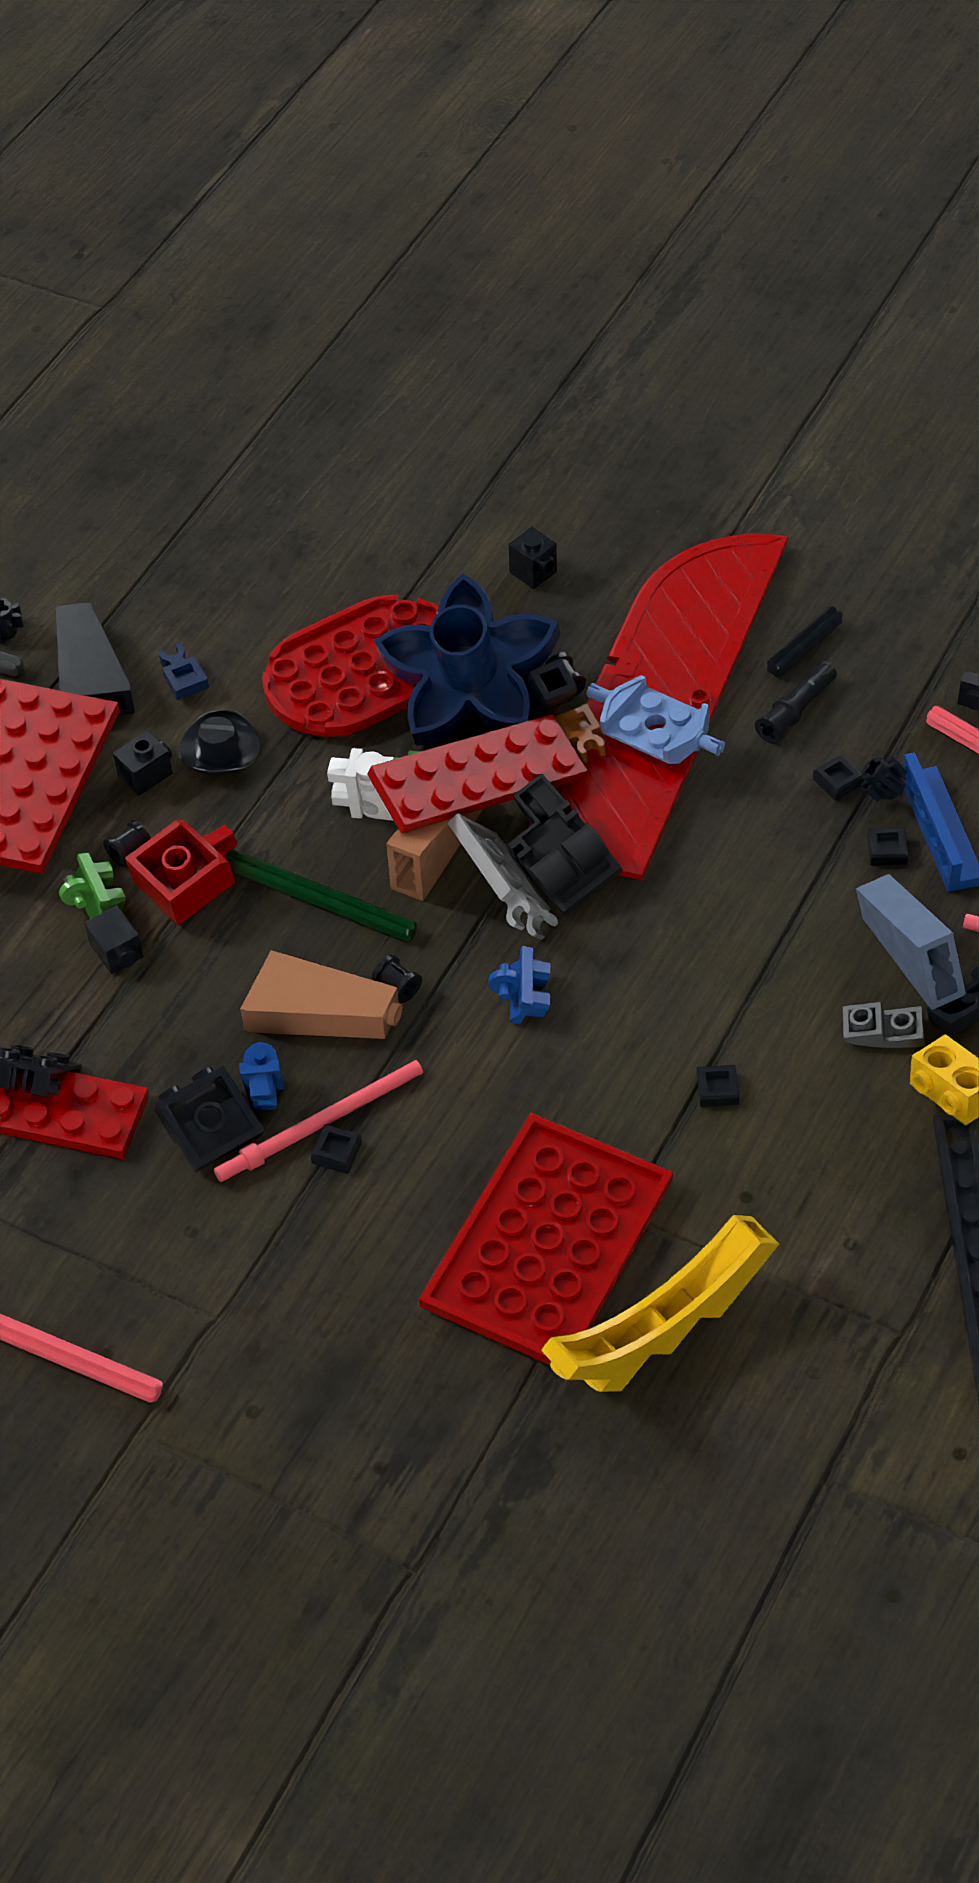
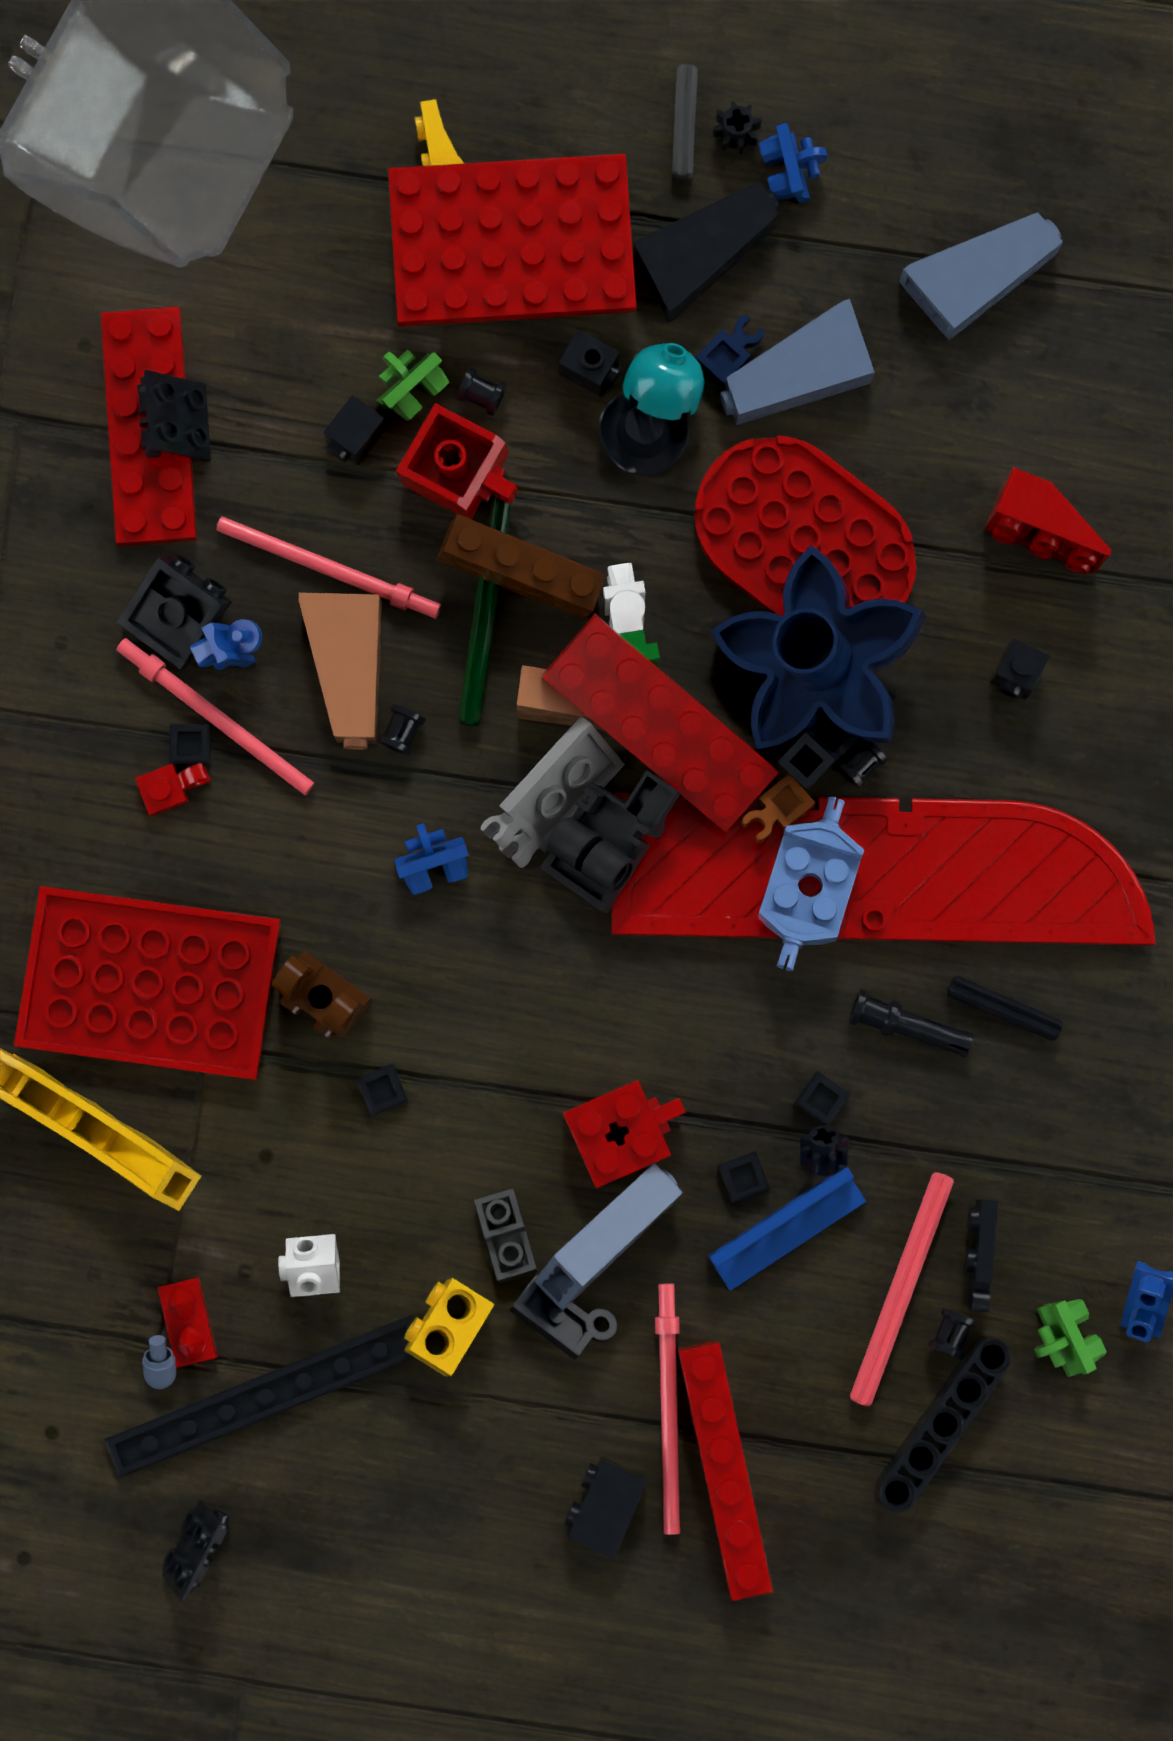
camera: 65 degrees right, 30 degrees up
none -> red plate [135,763,211,817]
none -> sand blue cylinder [142,1335,177,1389]
none -> red tile [157,1277,218,1368]
none -> coral bar [216,516,442,619]
none -> reddish brown brick [272,950,372,1040]
none -> white brick [278,1234,340,1297]
none -> reddish brown brick [436,514,606,619]
none -> red hinge [563,1080,686,1188]
none -> teal cylinder [622,343,705,420]
none -> sand blue slope [720,299,875,425]
none -> blue hips [759,123,828,204]
none -> sand blue slope [899,212,1063,340]
none -> red slope [984,467,1112,574]

